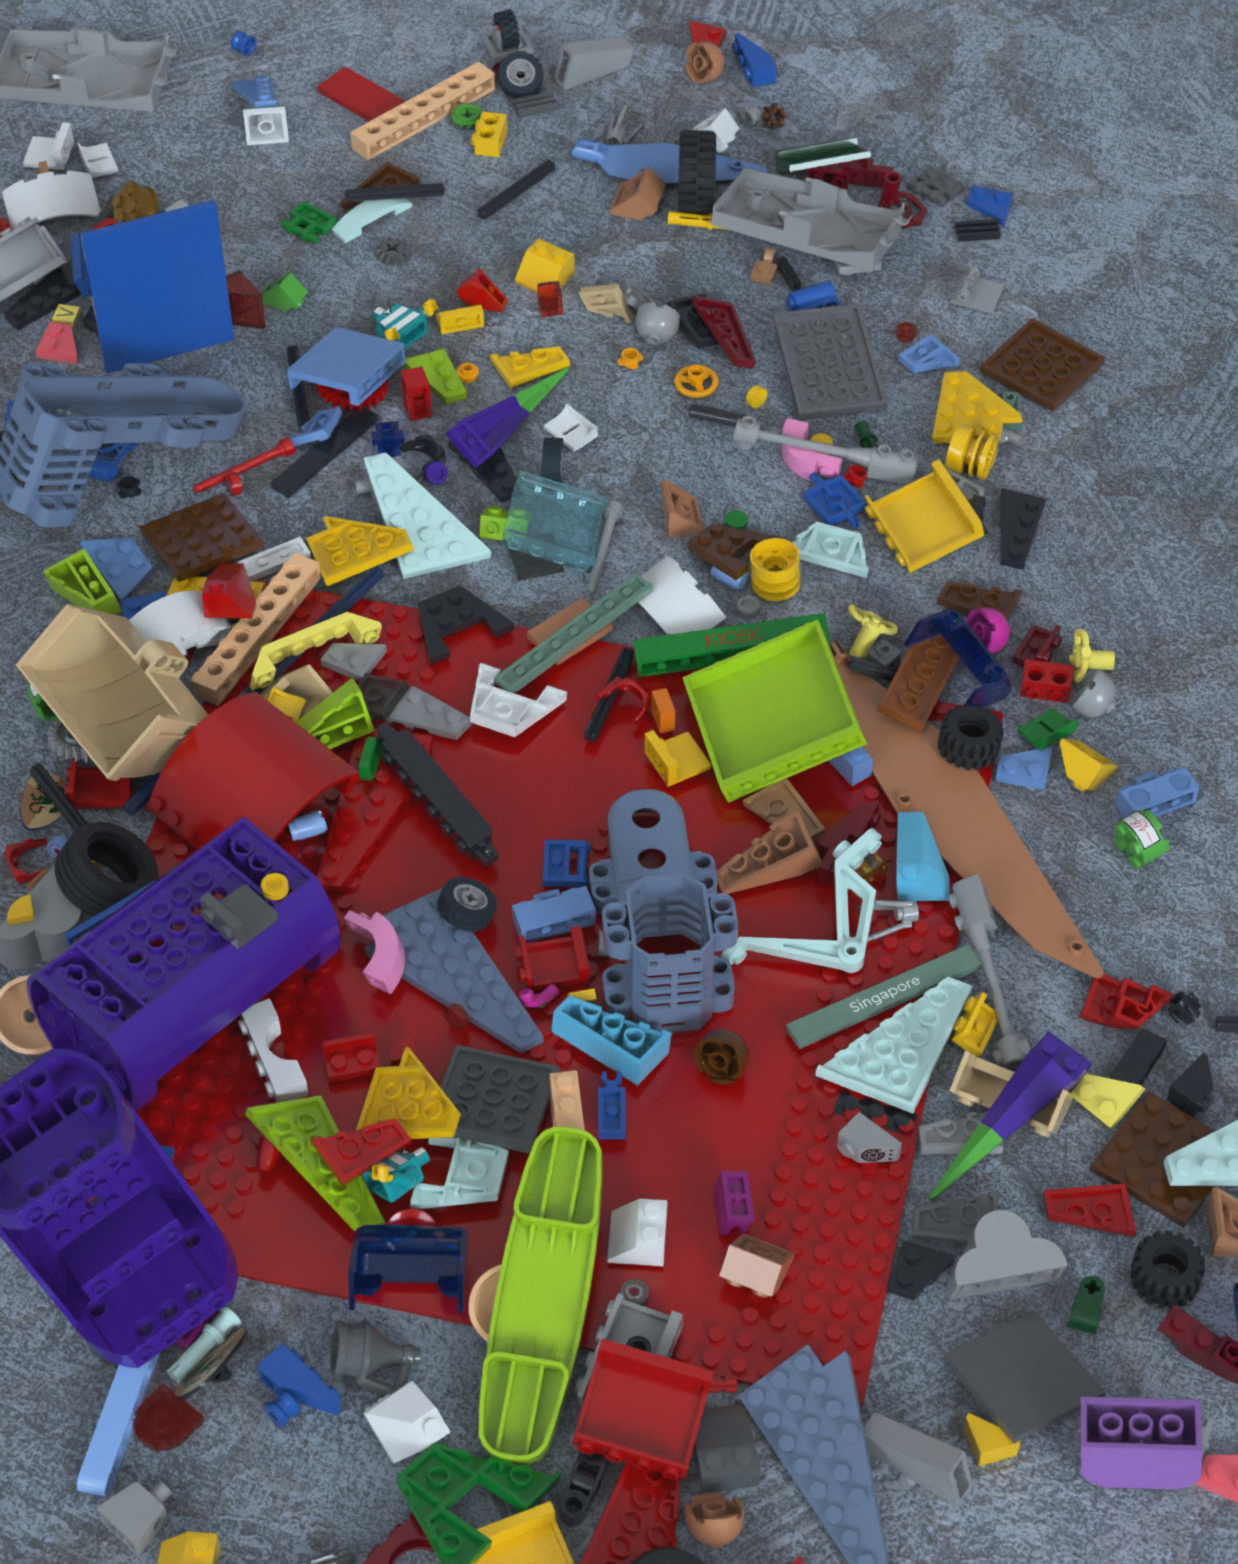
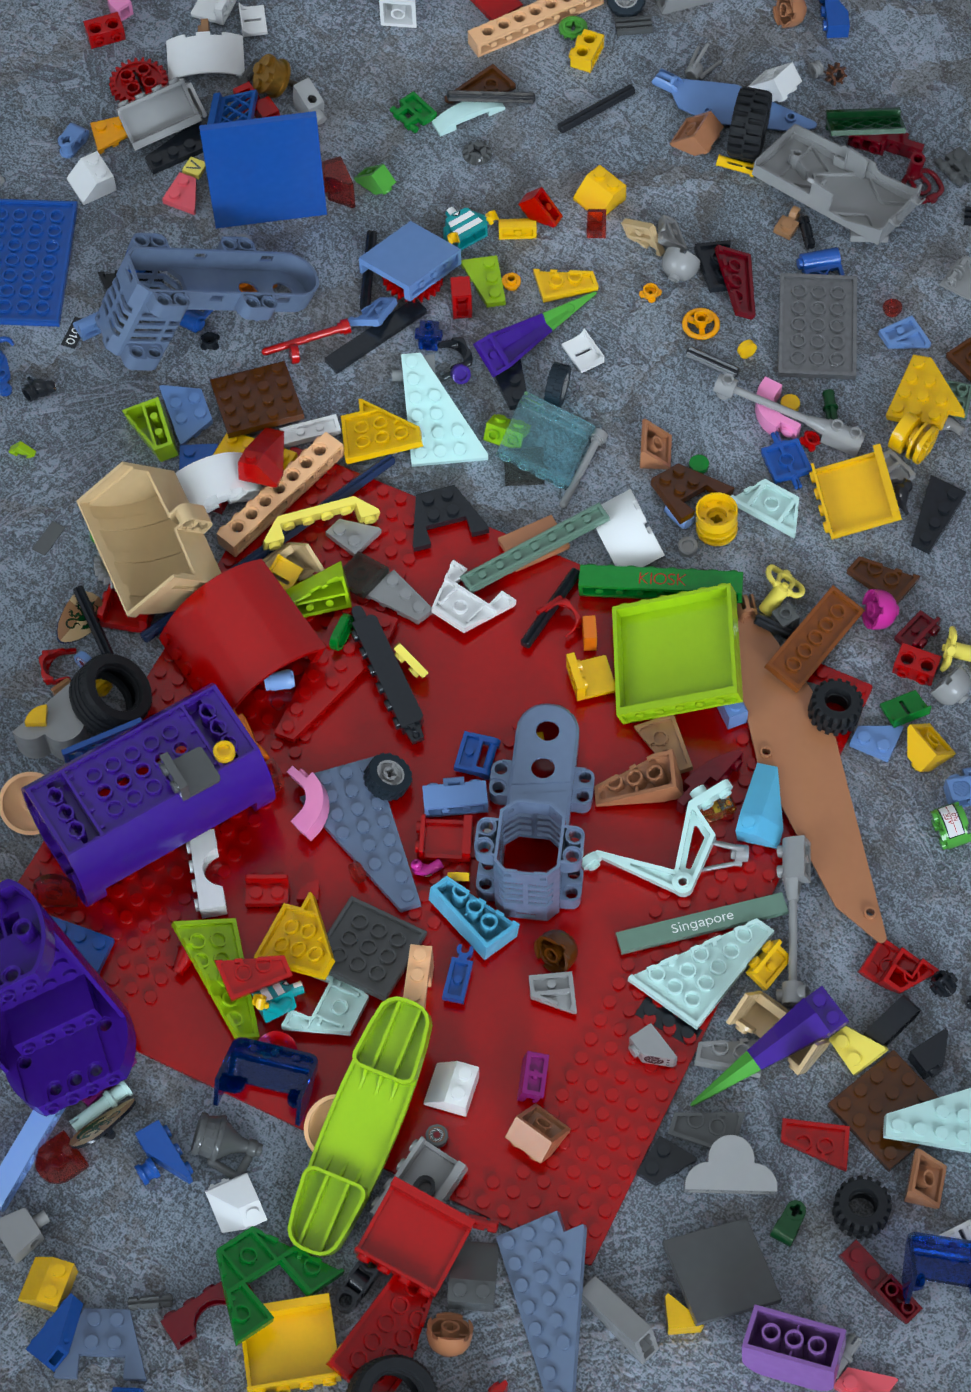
camera: 15 degrees right, 10 degrees up
clear blue windscreen [904,609,1012,708] -> none
none -> light yellow wing [393,642,428,678]
none -> light grey wing [529,971,577,1014]

